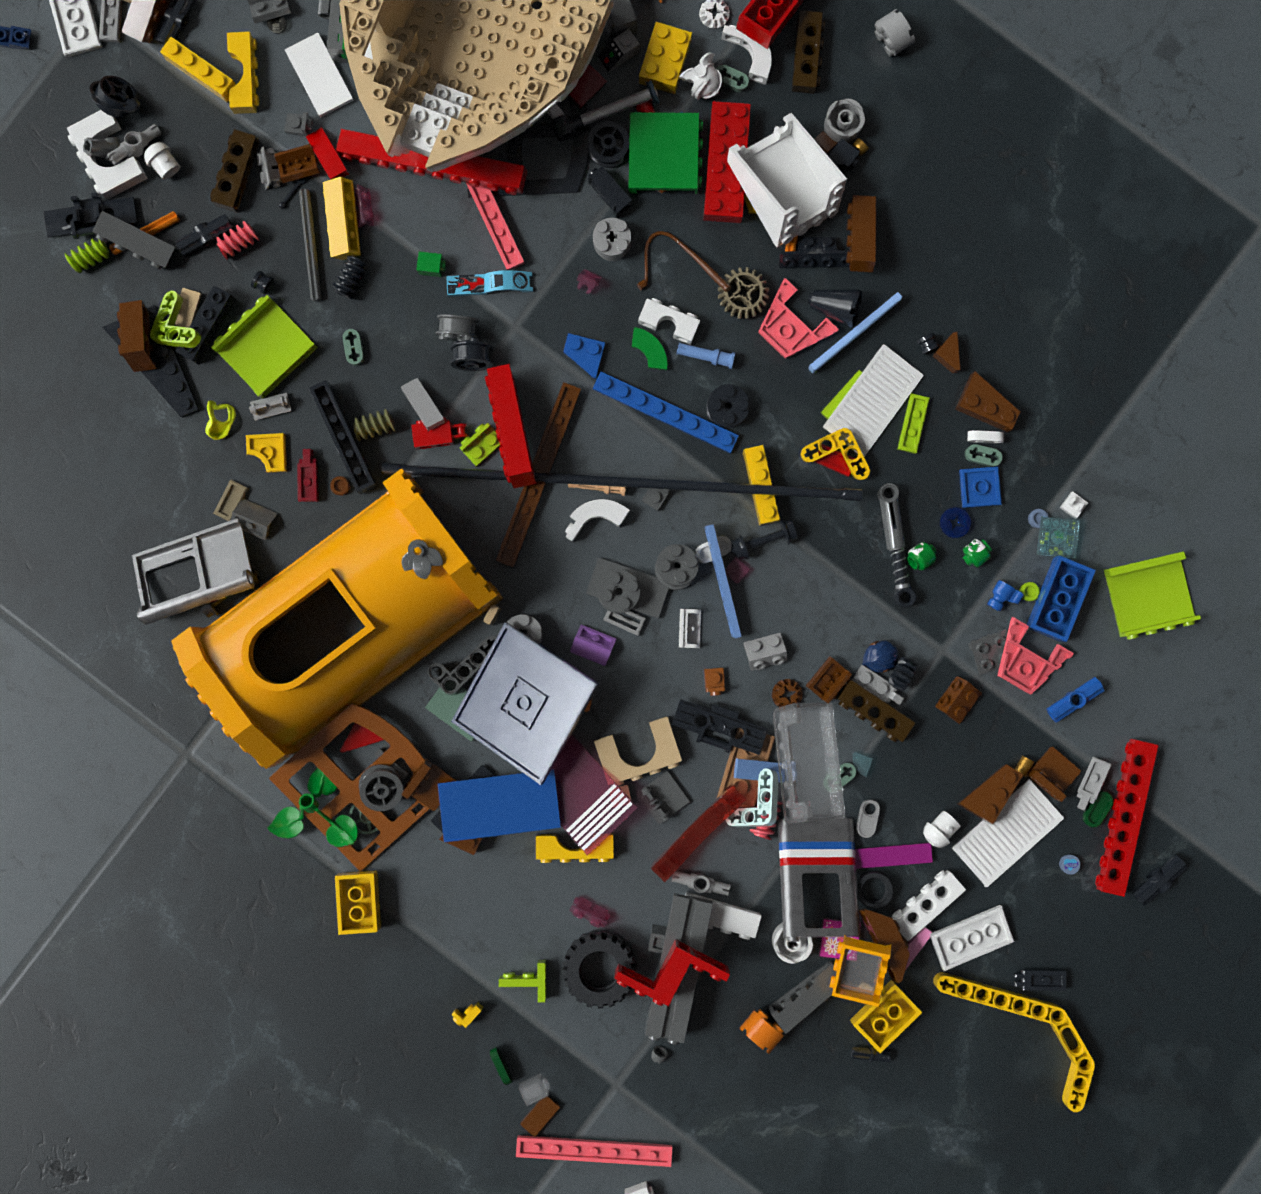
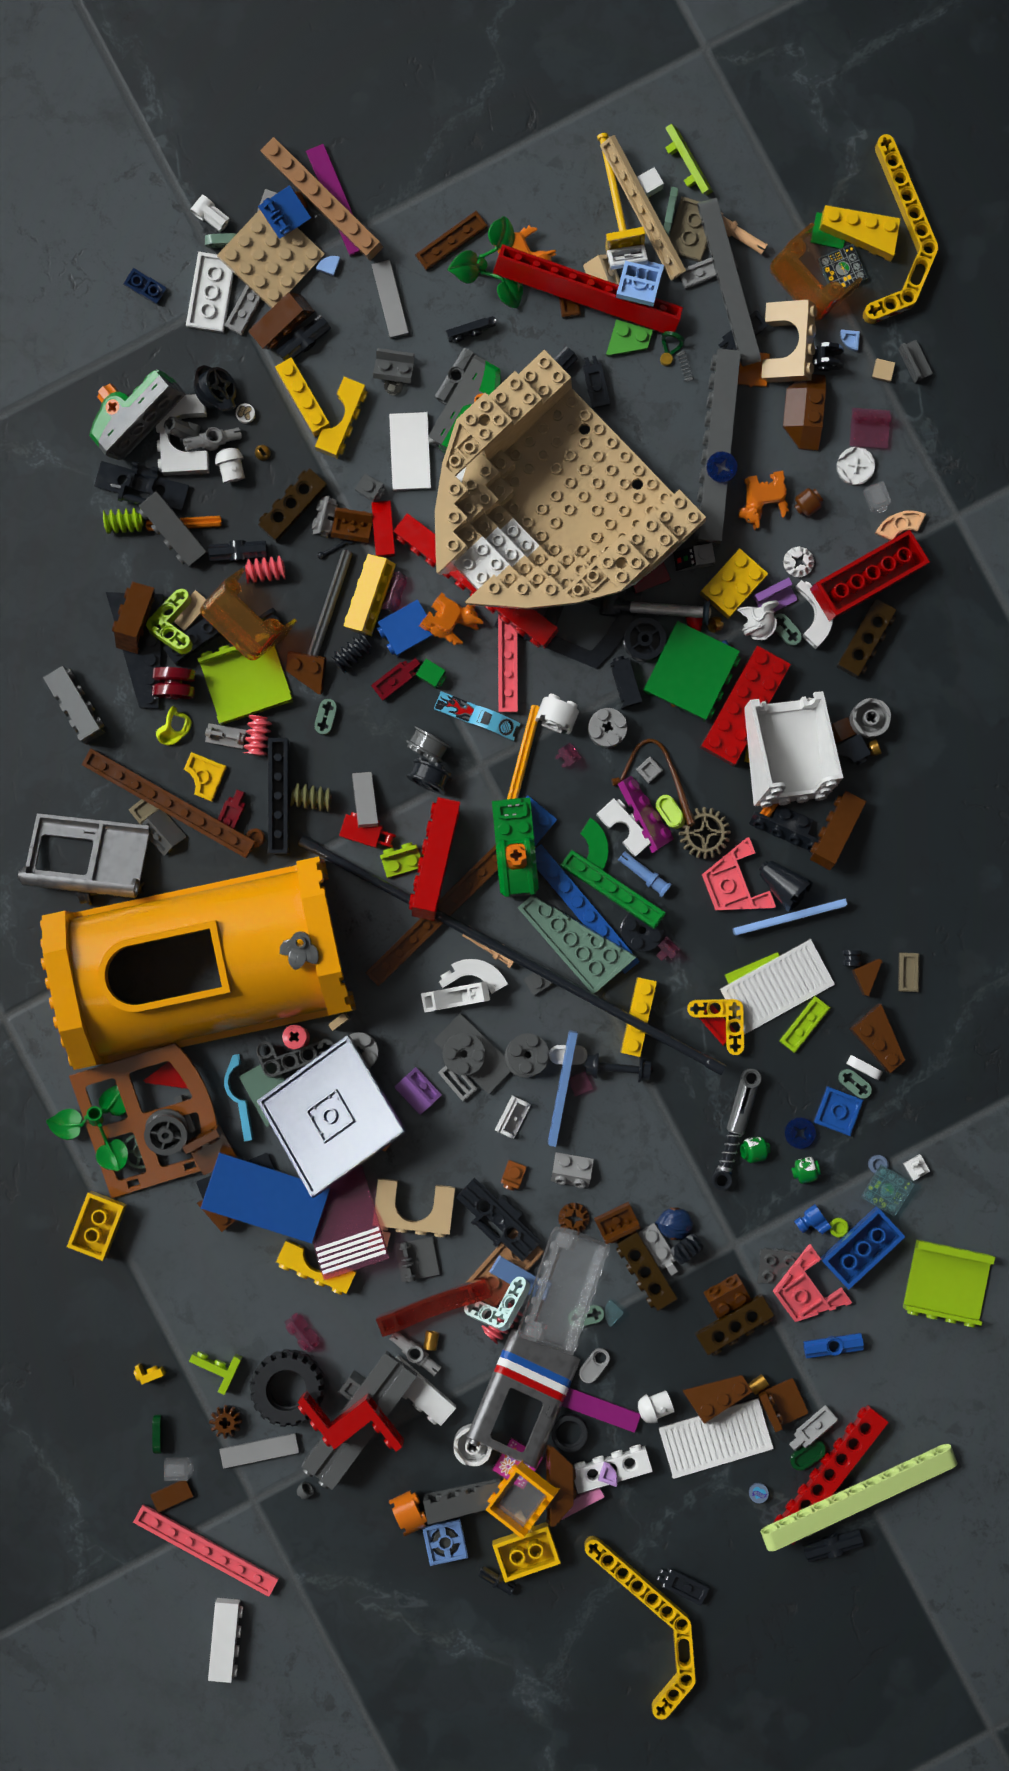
camera: 20 degrees right, 0 degrees up
light grey brick [874,9,915,57] -> none
white tile [930,905,1014,971] -> none
none -> wedge [43,666,106,744]
none -> reddish brown plate [81,748,256,858]
none -> dark grey piece [89,369,186,461]
none -> dark red wheel [152,667,195,700]
none -> clear orange windscreen [200,568,297,660]
none -> reddish brown gear [209,1405,243,1439]
none -> light grey tile [219,1433,300,1469]
none -> medium azure piece [224,1054,254,1141]
none -> tile [236,403,255,424]
none -> coral piece [244,715,272,756]
none -> pearl gold hinge [255,445,270,461]
none -> coral piece [282,1025,310,1050]
none -> reddish brown wing [286,651,326,695]
none -> dark red hinge [371,658,421,701]
none -> blue panel [377,599,434,657]
none -> orange animal [419,592,484,645]
none -> white arch [421,981,490,1012]
none -> medium blue piece [422,1518,468,1566]
none -> pearl gold hinge [423,1331,439,1351]
none -> green piece [492,798,539,898]
none -> light orange axle [507,705,540,799]
none -> sand green wing [518,895,637,994]
none -> white brick [535,694,579,734]
none -> green tile [561,850,666,930]
none -> lavender tile [598,1461,617,1487]
none -> magenta wing [618,776,674,853]
none -> light grey tile [636,757,663,784]
none -> lime tile [656,795,686,829]
none -> clear pink tile [656,936,680,961]
none -> dark brown brick [695,1293,774,1356]
none -> pearl gold hinge [707,617,724,633]
none -> medium lavender panel [753,578,797,612]
none -> yellowish green beam [760,1444,958,1551]
none -> dark tan tile [898,953,919,992]

